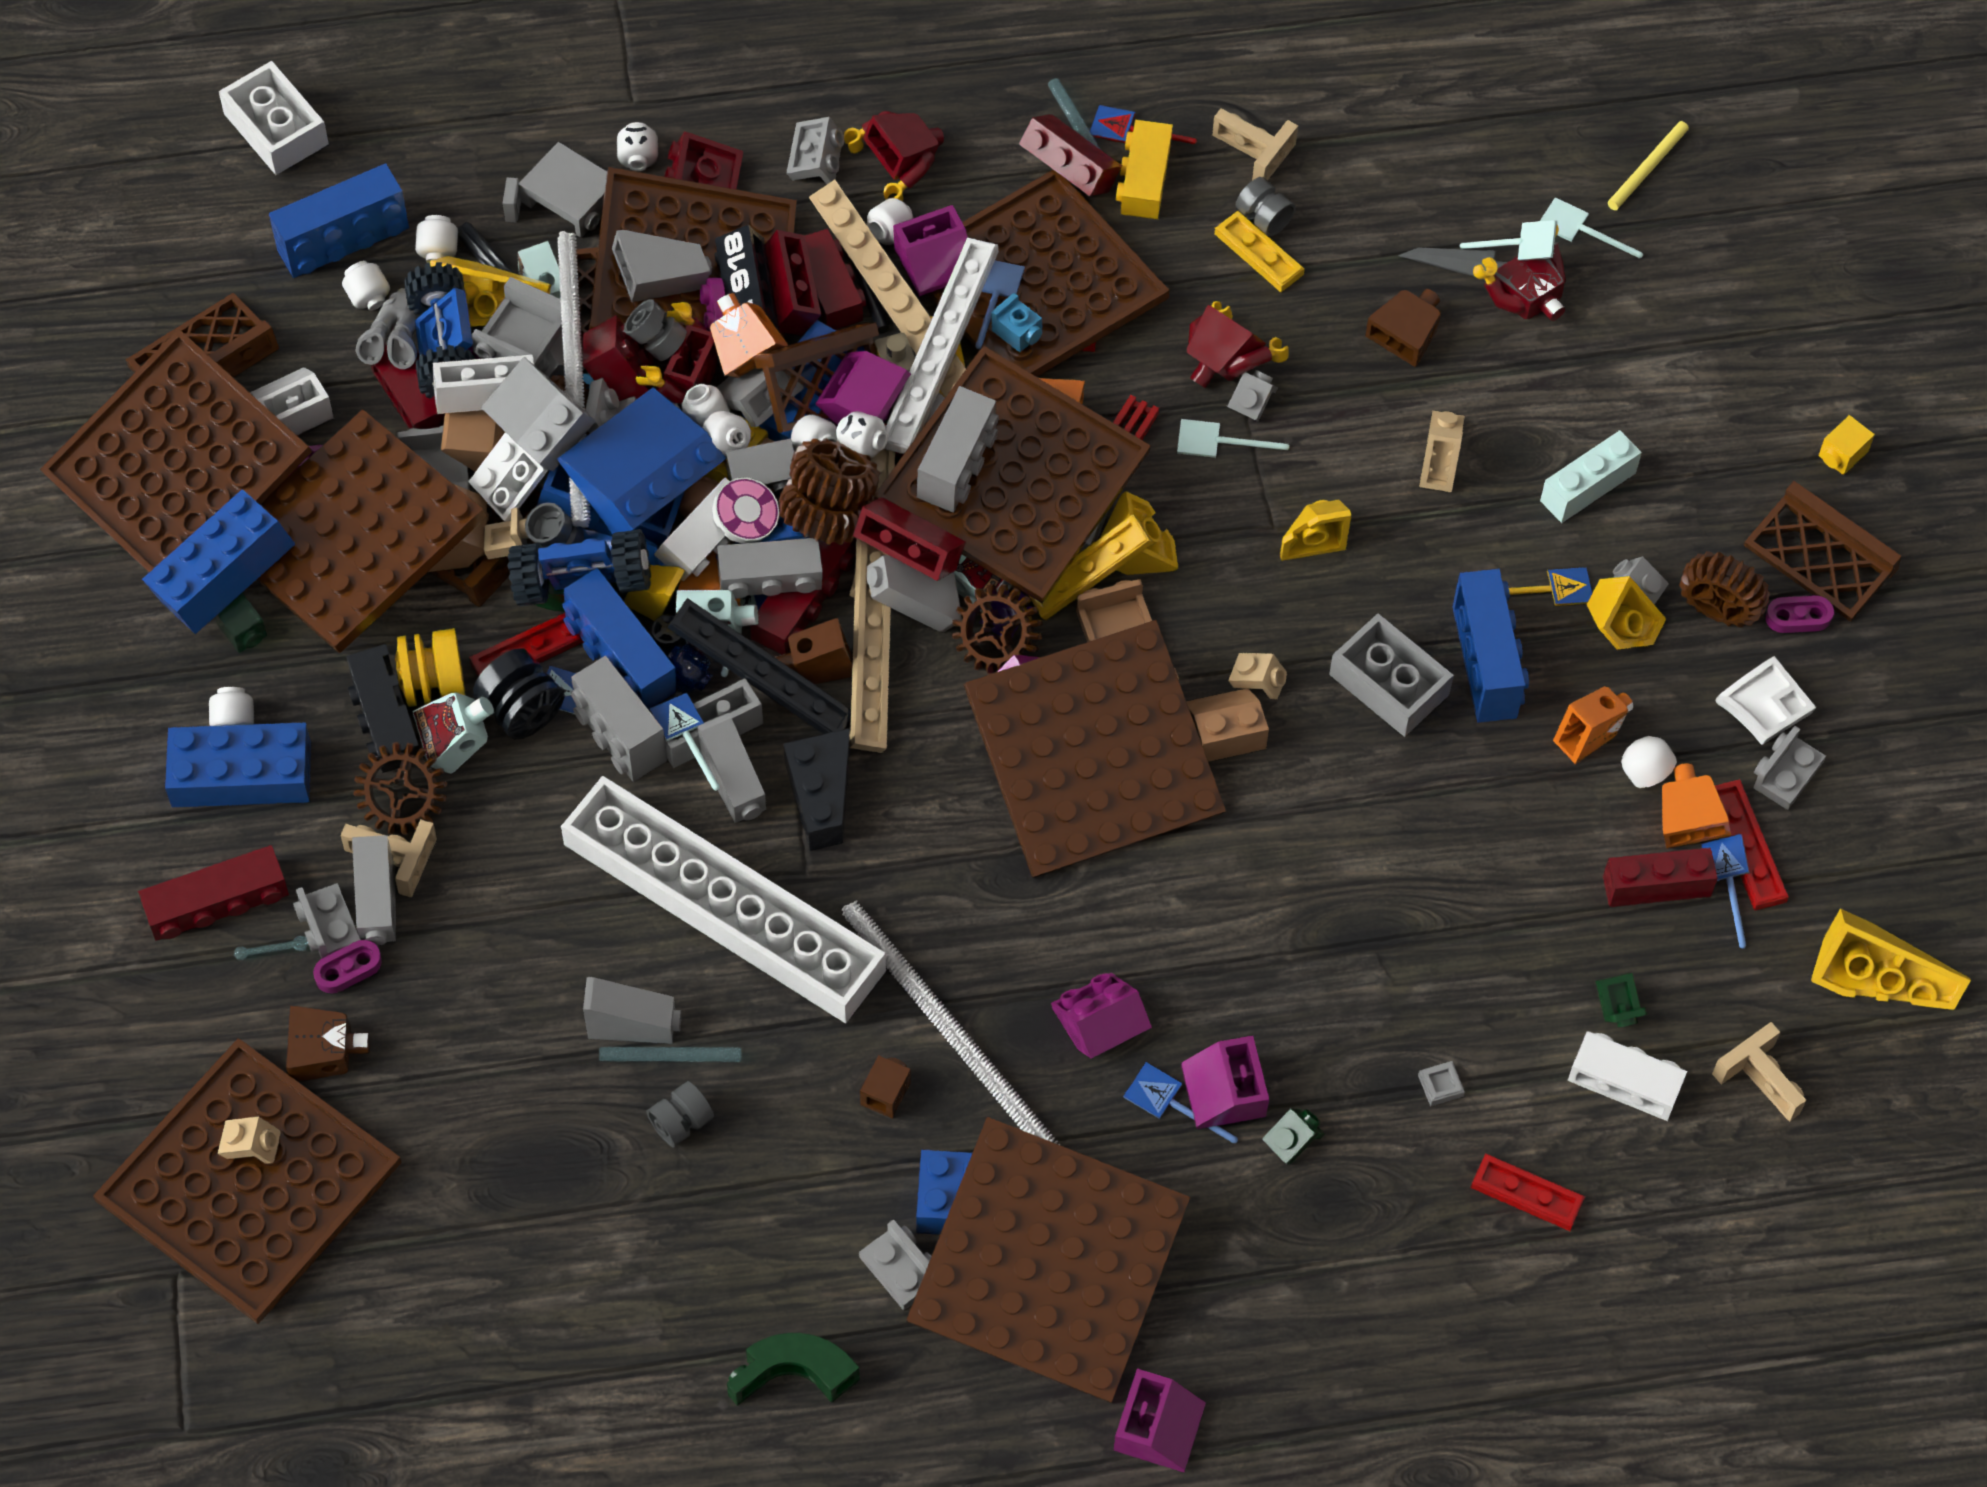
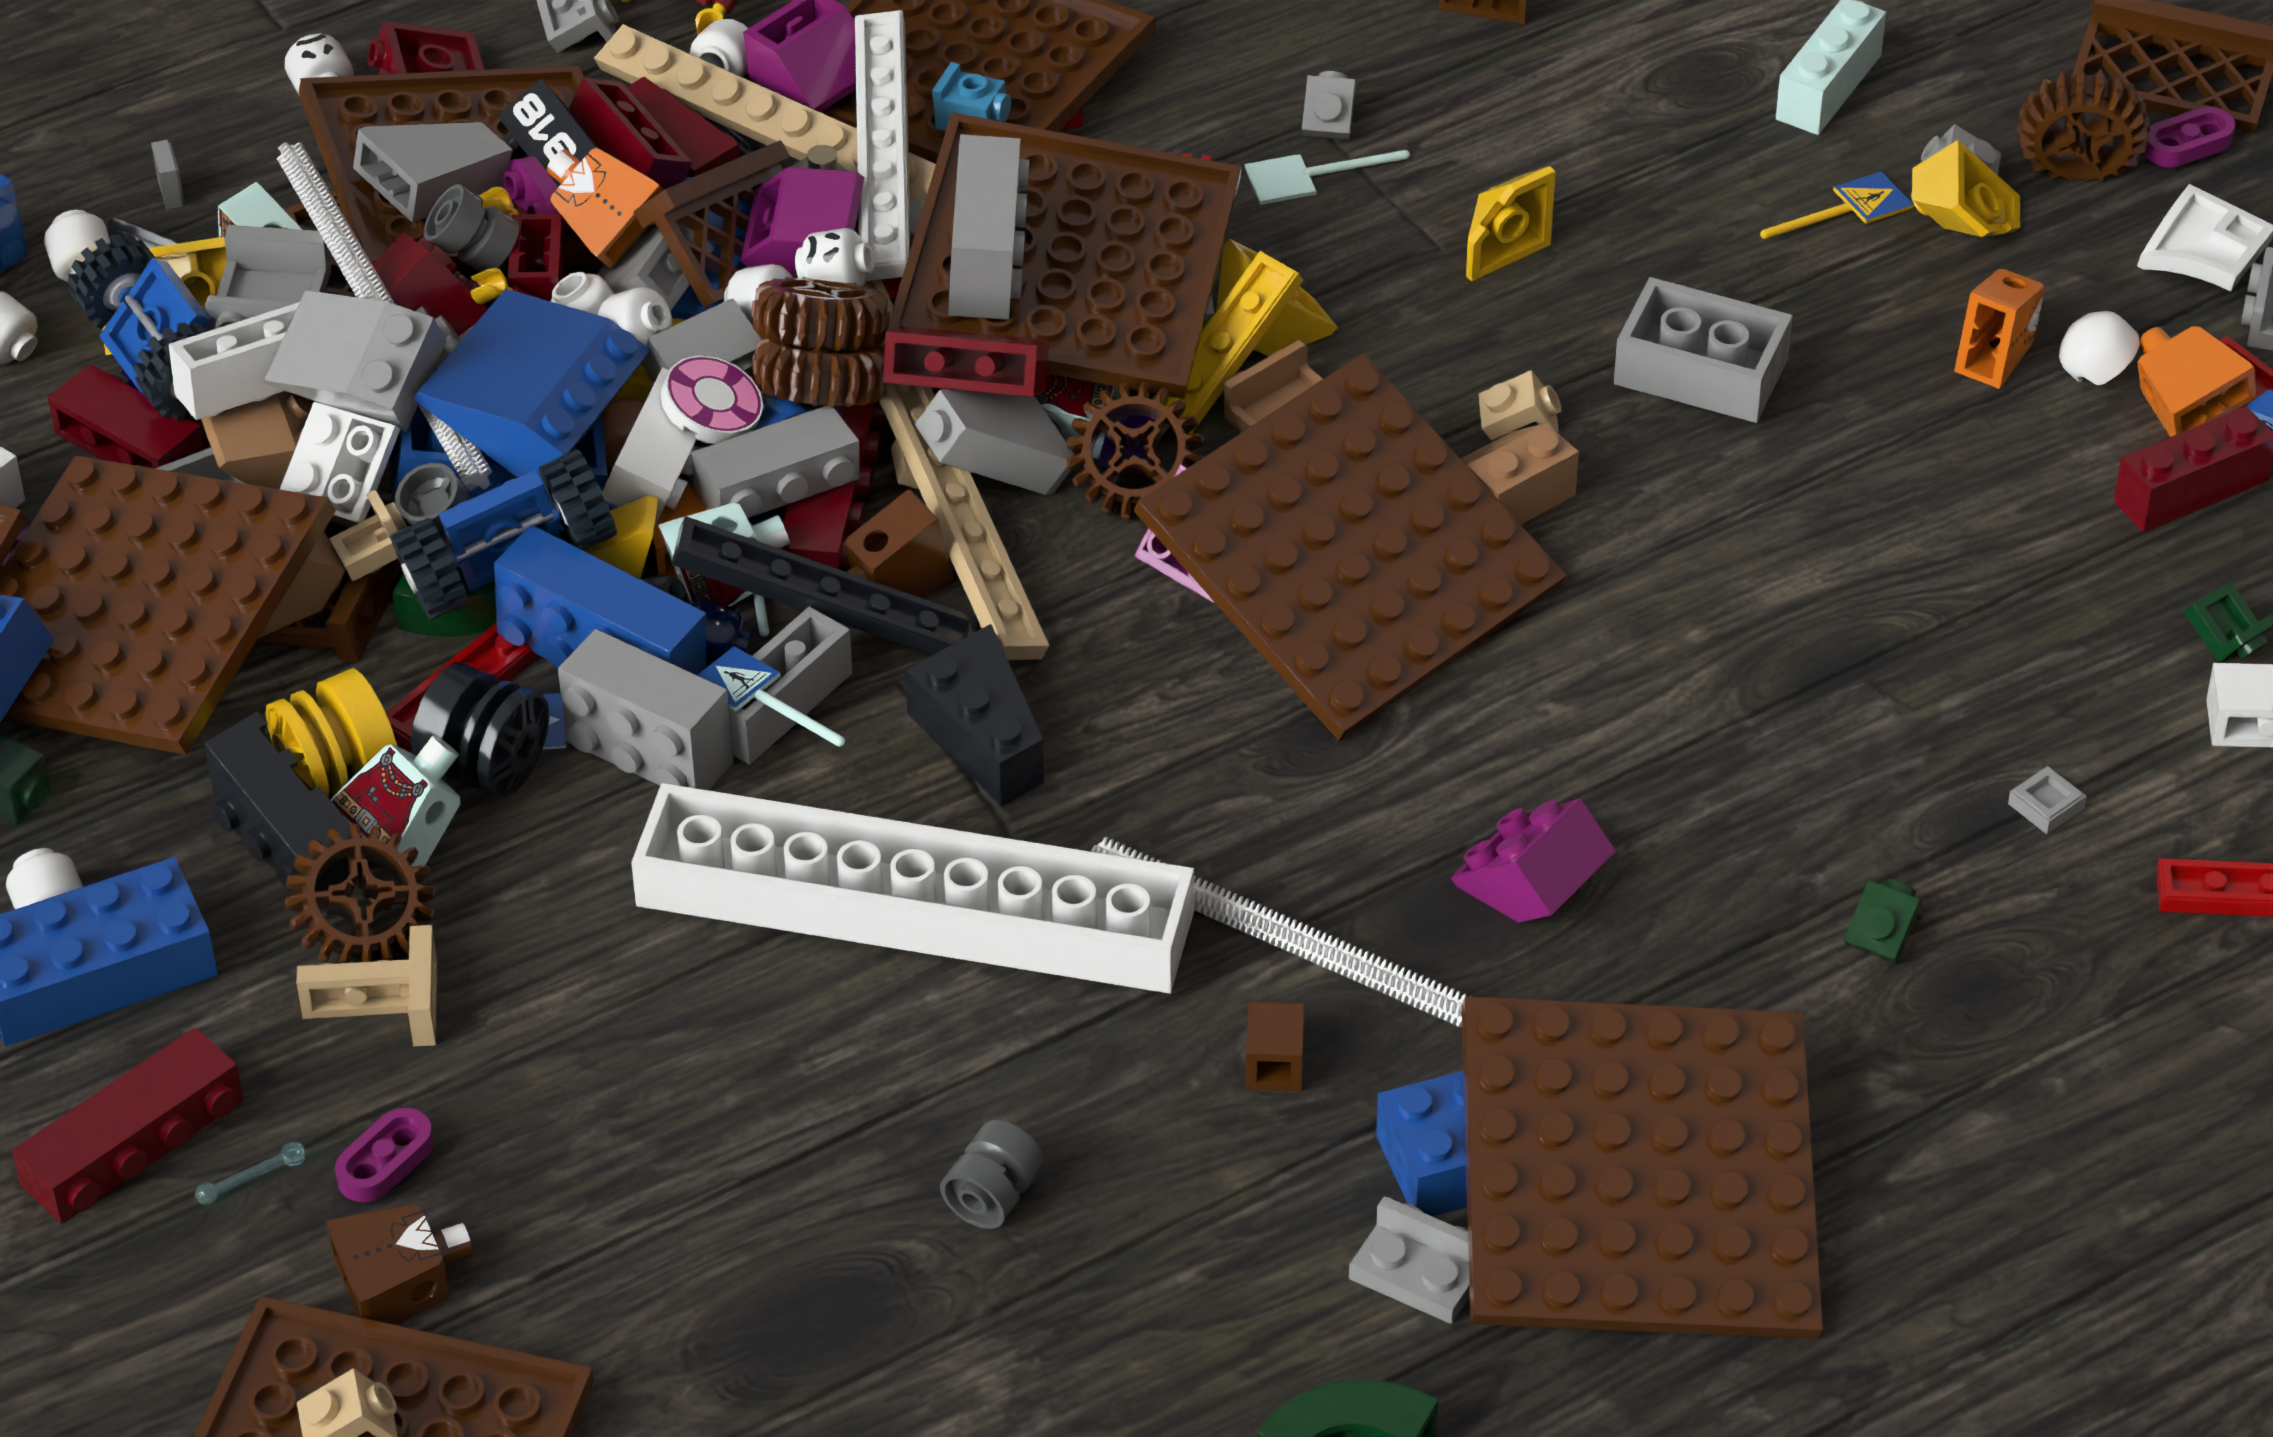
camera: 20 degrees left, 15 degrees down
light grey bracket [293,883,360,959] -> none
light grey slope [352,835,396,945] -> none
light grey piece [355,288,422,369] -> none
light grey panel [519,142,607,238] -> none
light grey slope [583,977,681,1044] -> none
clear light blue bar [599,1047,742,1062] -> none
light grey slope [697,713,766,823] -> none
medium blue piece [975,261,1025,349] -> none
magenta slope [1114,1369,1206,1472] -> none
piece [1123,1062,1238,1143] -> none
magenta slope [1181,1036,1269,1129] -> none
dark red torso [1187,301,1289,388] -> none
tan bracket [1419,411,1465,492] -> none
blue brick [1452,569,1529,723] -> none

